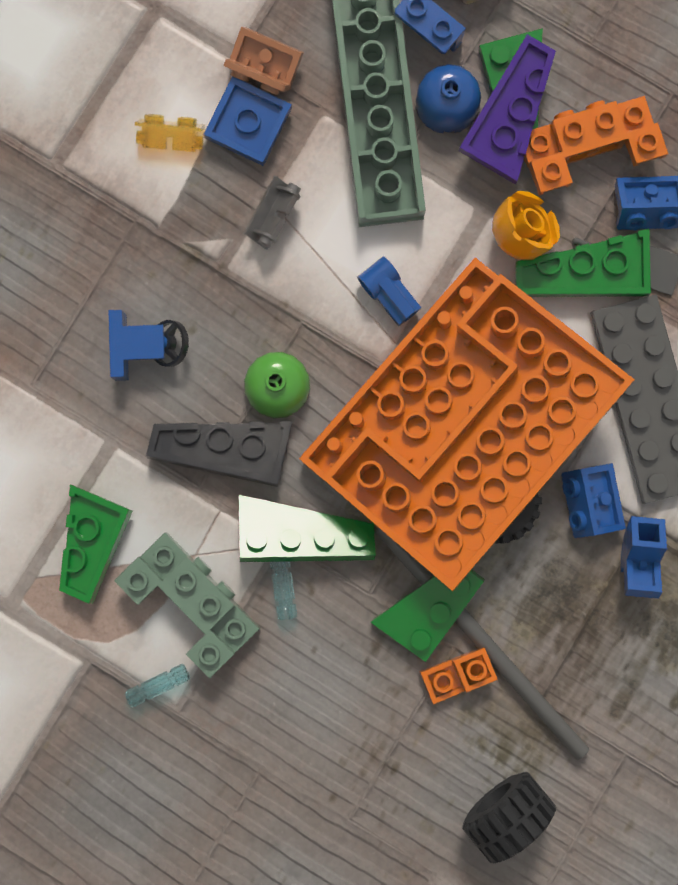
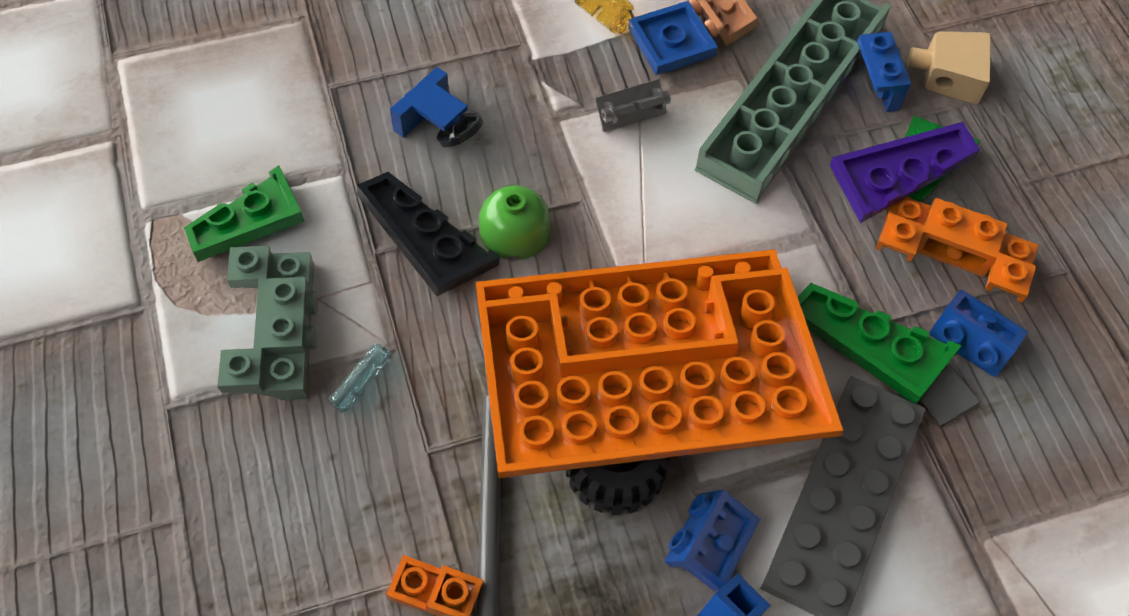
camera: 40 degrees right, 25 degrees down
clear light blue axle [125,664,190,707] -> none
wing [239,495,376,562] -> none
blue piece [357,256,421,326] -> none
green wing [370,570,485,662] -> none
blue cylinder [415,64,481,133] -> none
light orange cylinder [492,191,560,260] -> none

